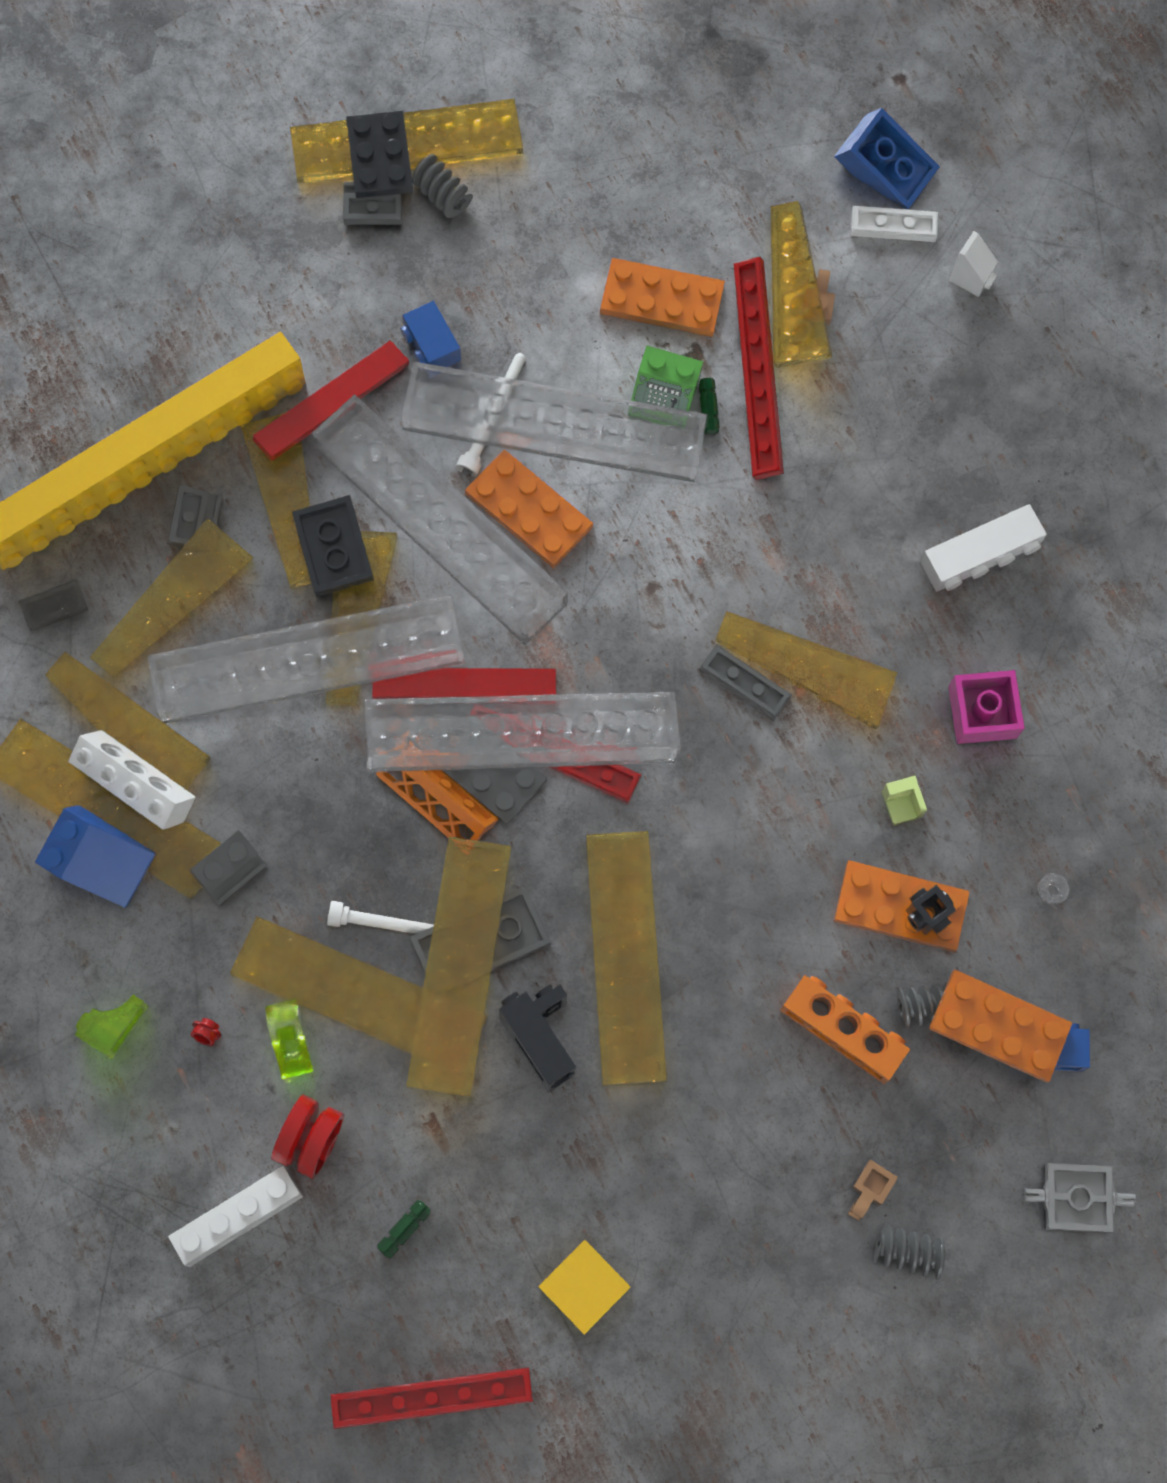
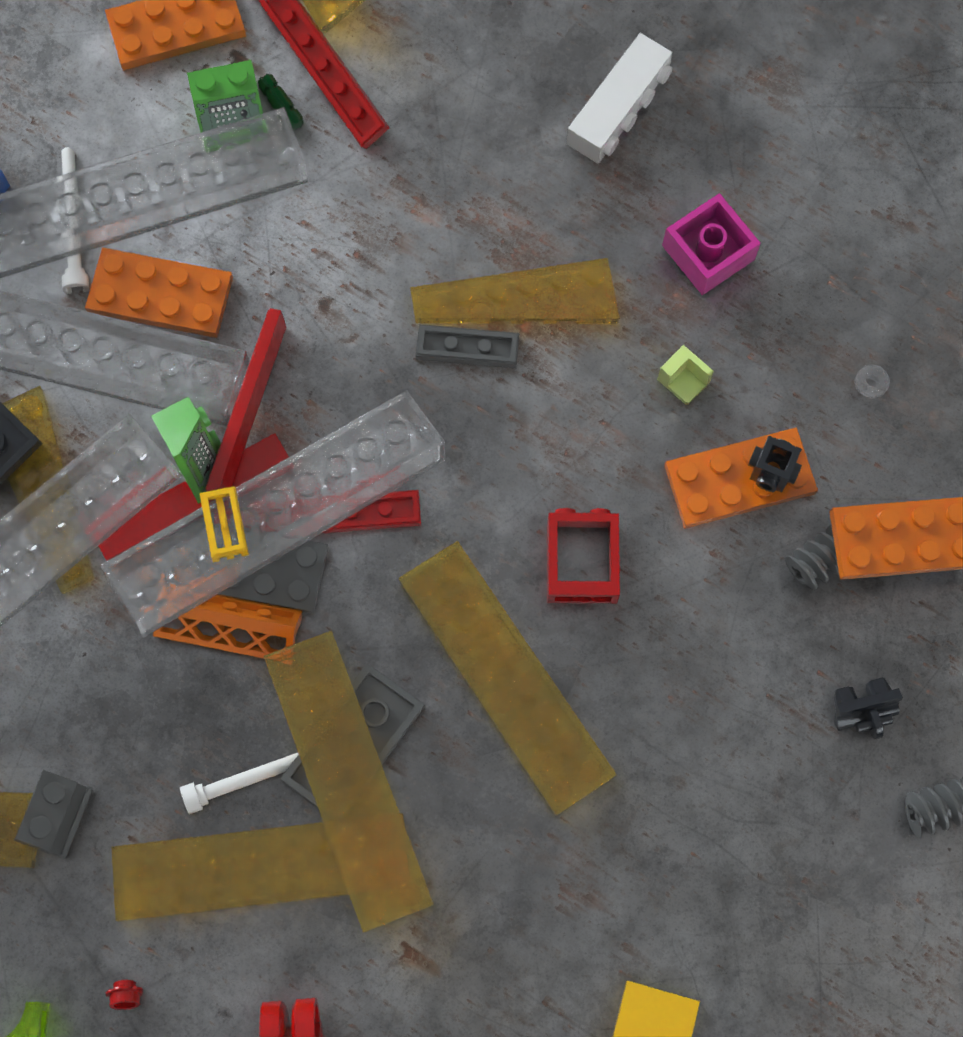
camera: 25 degrees left, 0 degrees up
clear neon green arch [265,999,313,1079] -> none
black brick [499,984,576,1093] -> none
orange brick [780,975,910,1084] -> none
medium nougat plate [848,1160,898,1221] -> none
none -> bright green slope [151,396,221,504]
none -> yellow tile [199,486,249,563]
none -> red tile [205,308,287,506]
none -> red window [547,508,620,604]
none -> black hips [834,677,903,739]

